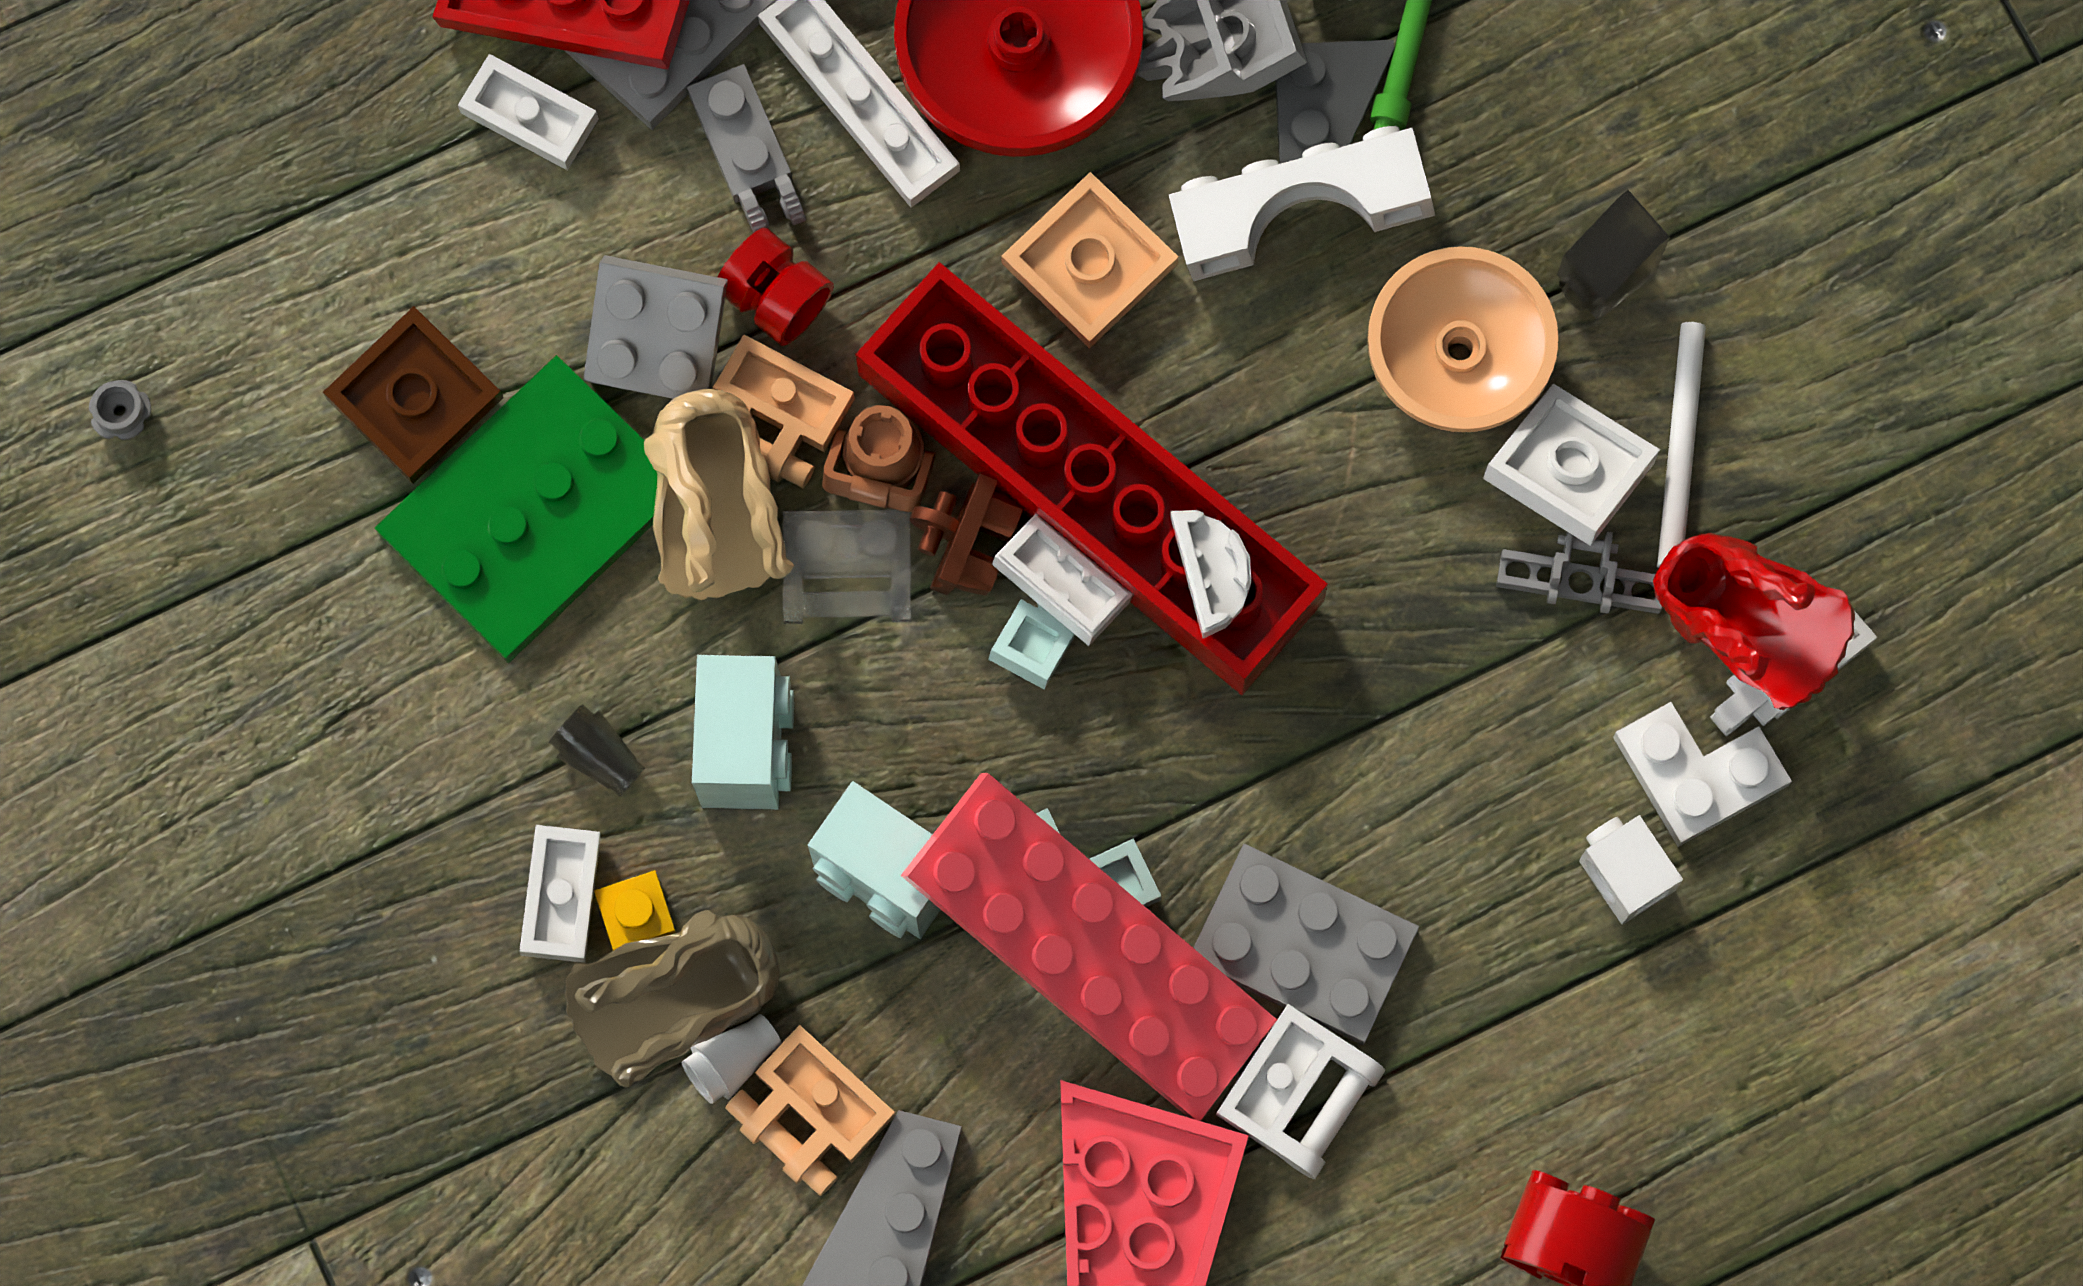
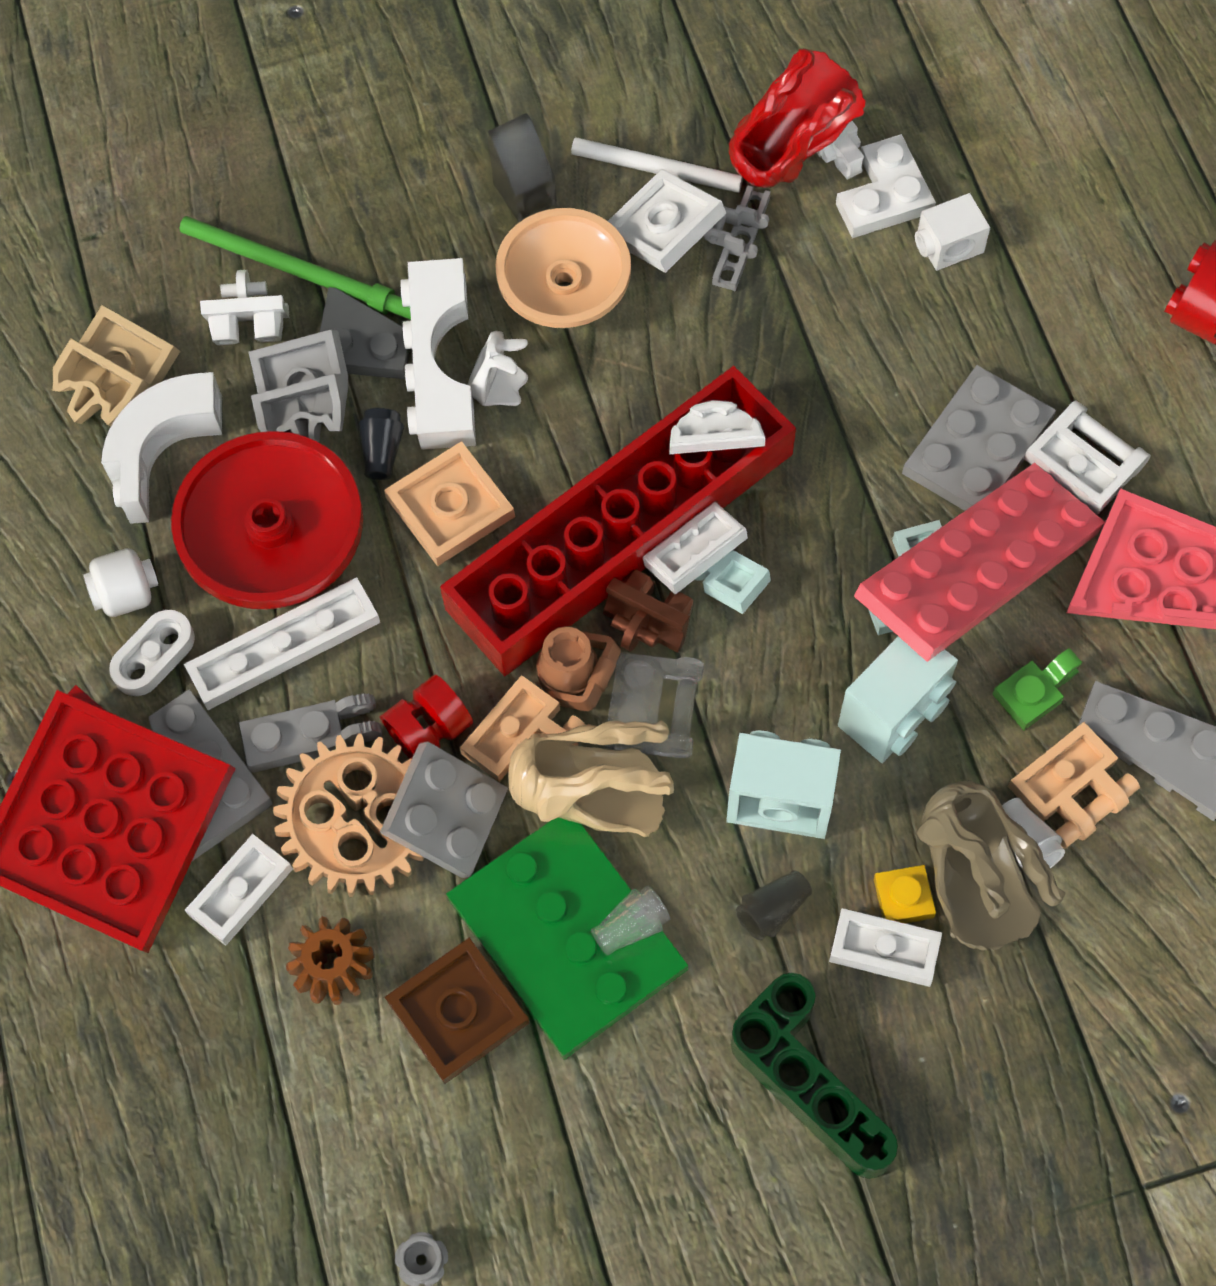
camera: 80 degrees left, 10 degrees down
none -> light nougat gear [273,733,424,897]
none -> dark orange gear [286,916,375,1005]
none -> black cone [358,408,405,480]
none -> white piece [467,331,528,406]
none -> clear cone [591,885,671,956]
none -> dark green beam [730,973,898,1179]
none -> bright green plate [992,648,1082,731]

